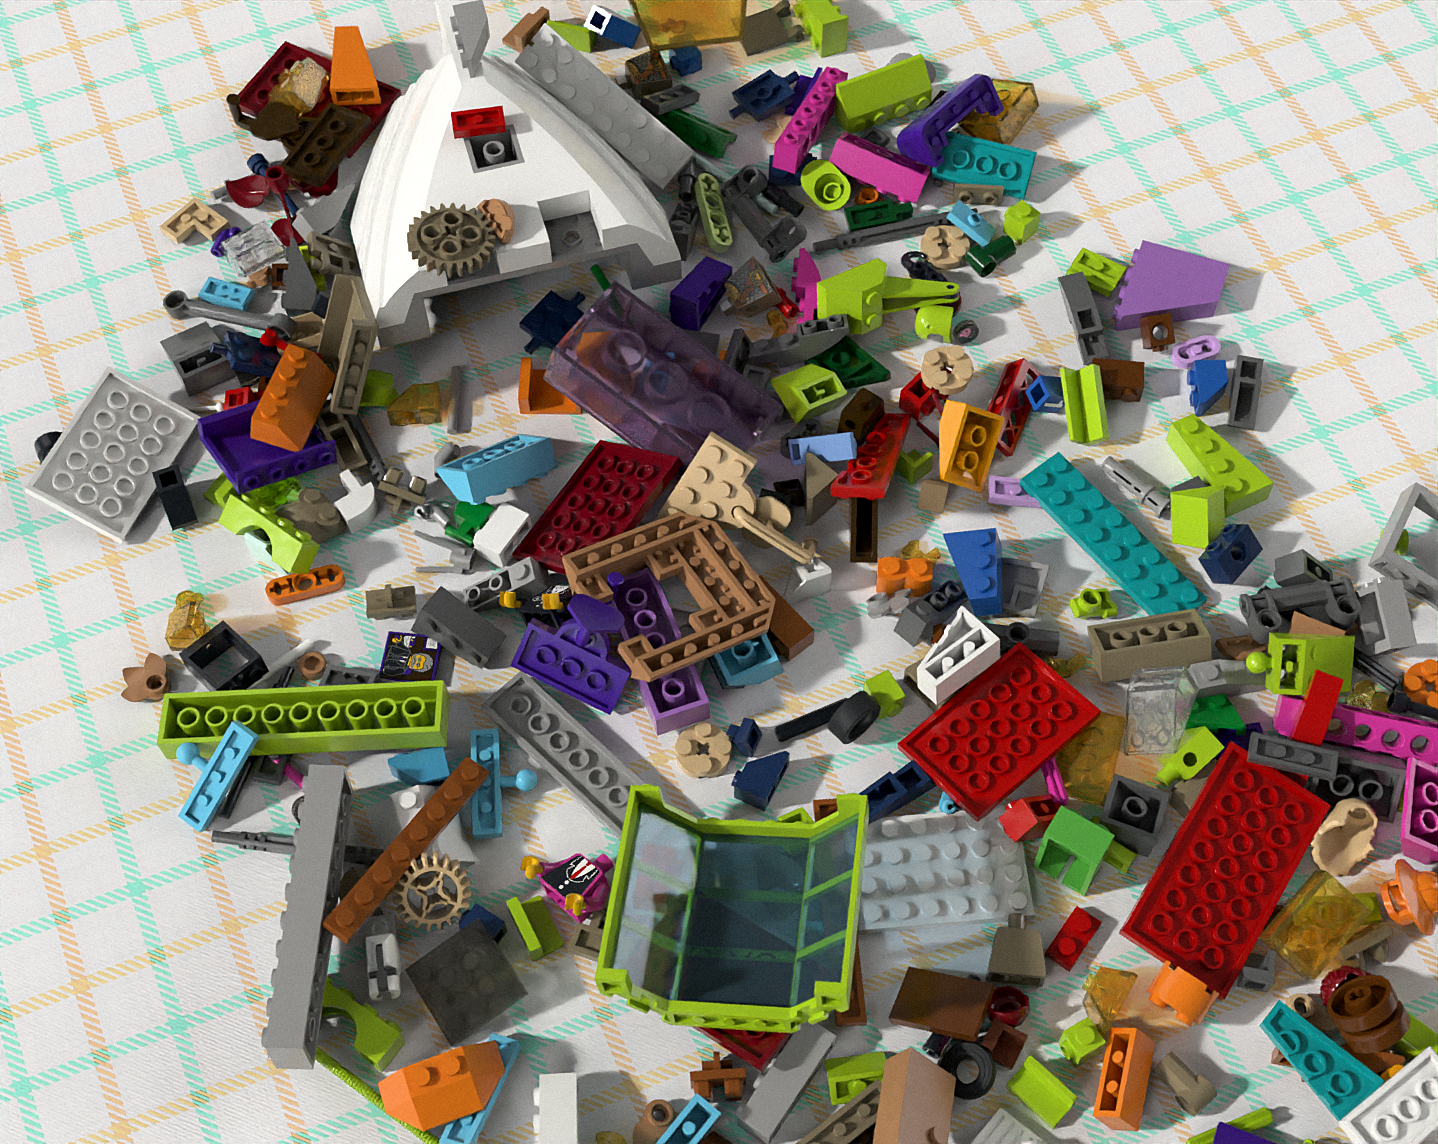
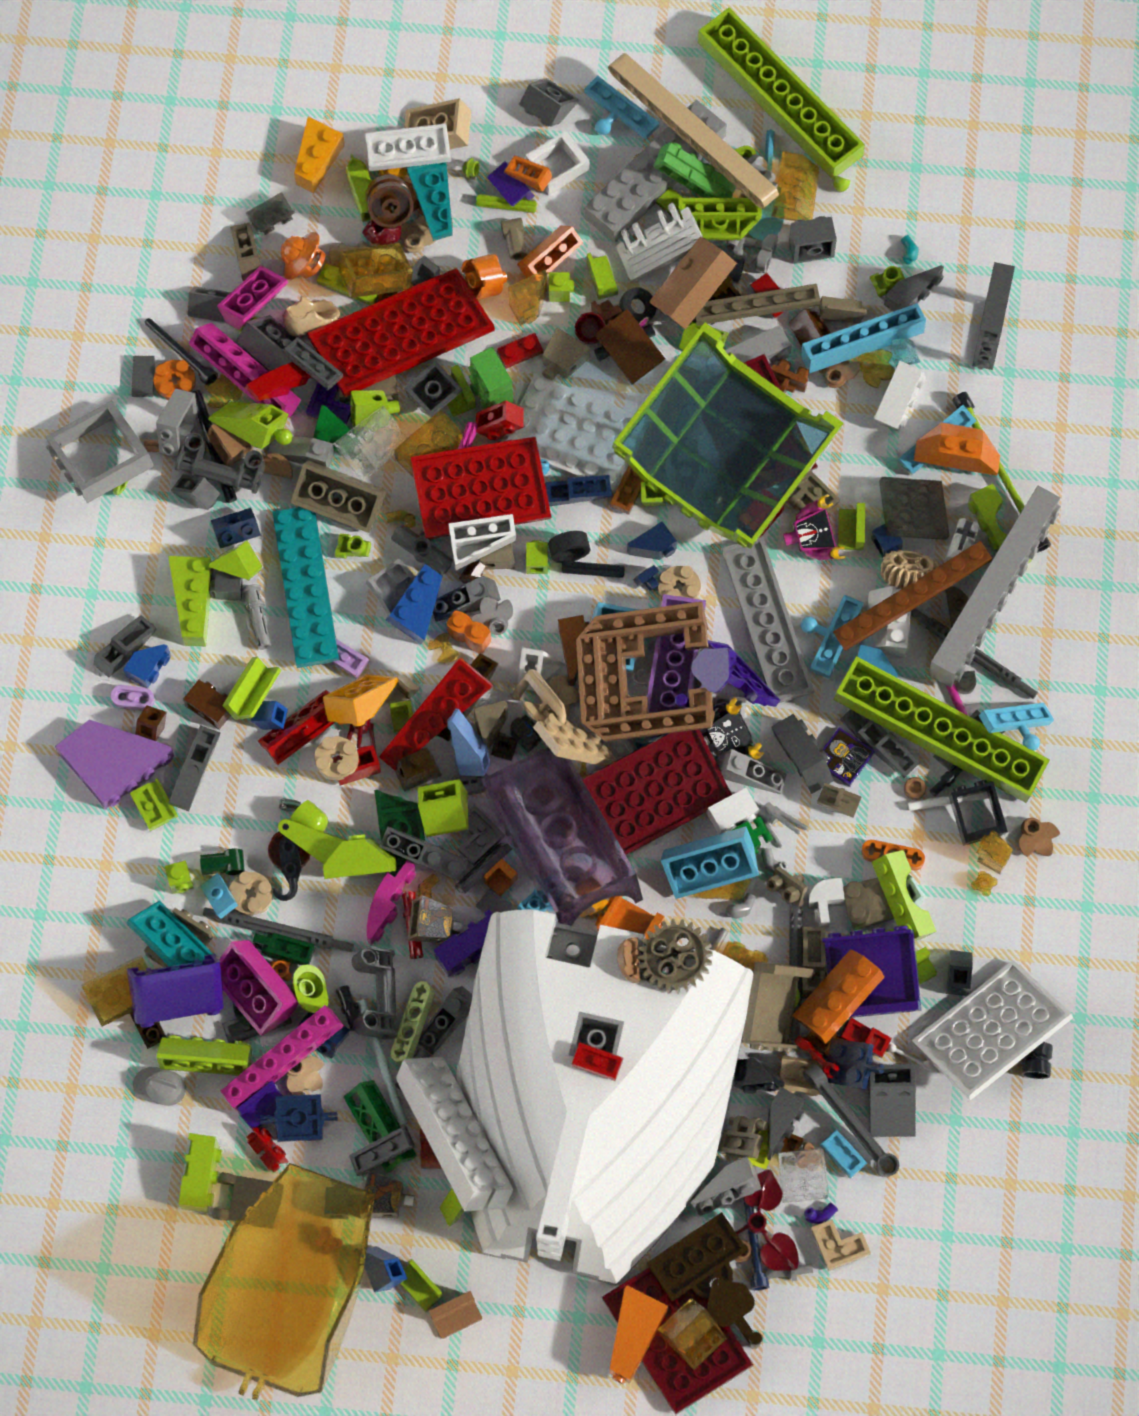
camera: 150 degrees left, 10 degrees up
light grey slope [450,0,490,78] -> none
none -> red hinge [246,1127,289,1172]
none -> tan plate [538,675,580,716]

